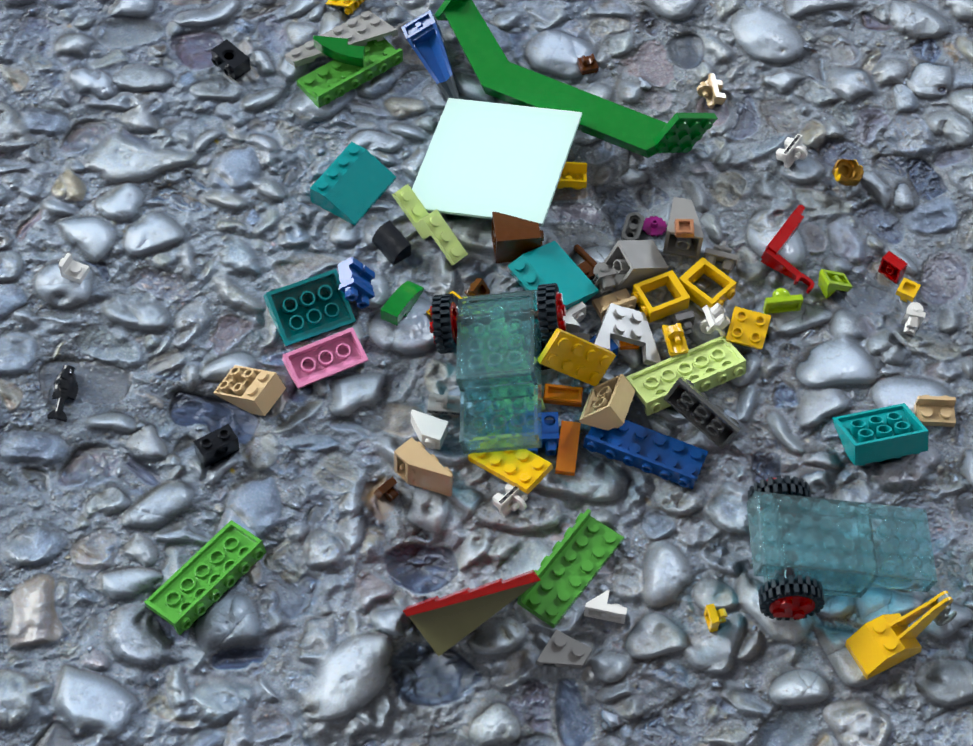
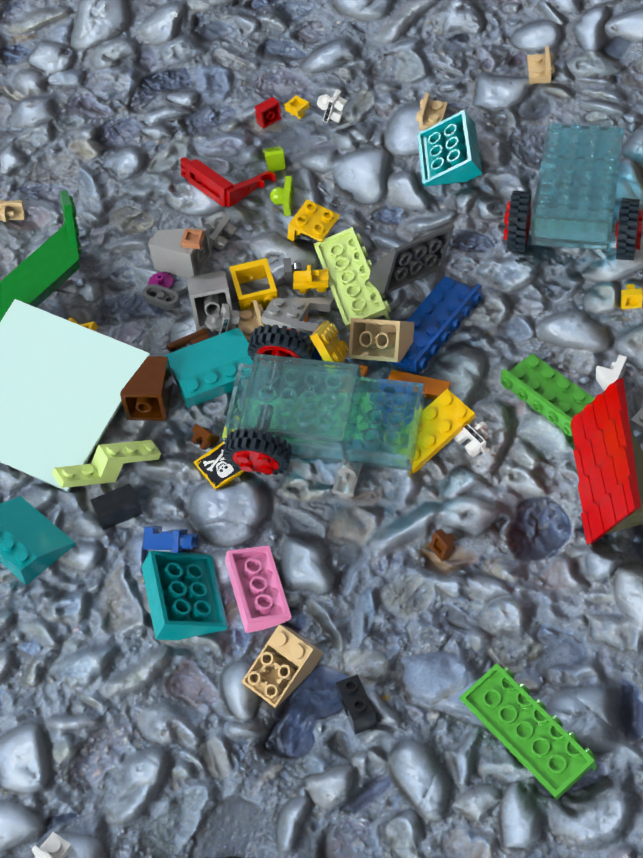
camera: 70 degrees left, 5 degrees down
green slope [381,281,424,326] -> none
tan slope [394,437,453,497] -> none
white slope [411,409,449,450] -> none
yellow window [679,257,737,308] -> none
white hips [700,302,731,337] -> none
white hips [776,134,808,168] -> none
pearl gold hair [832,159,864,187] -> none

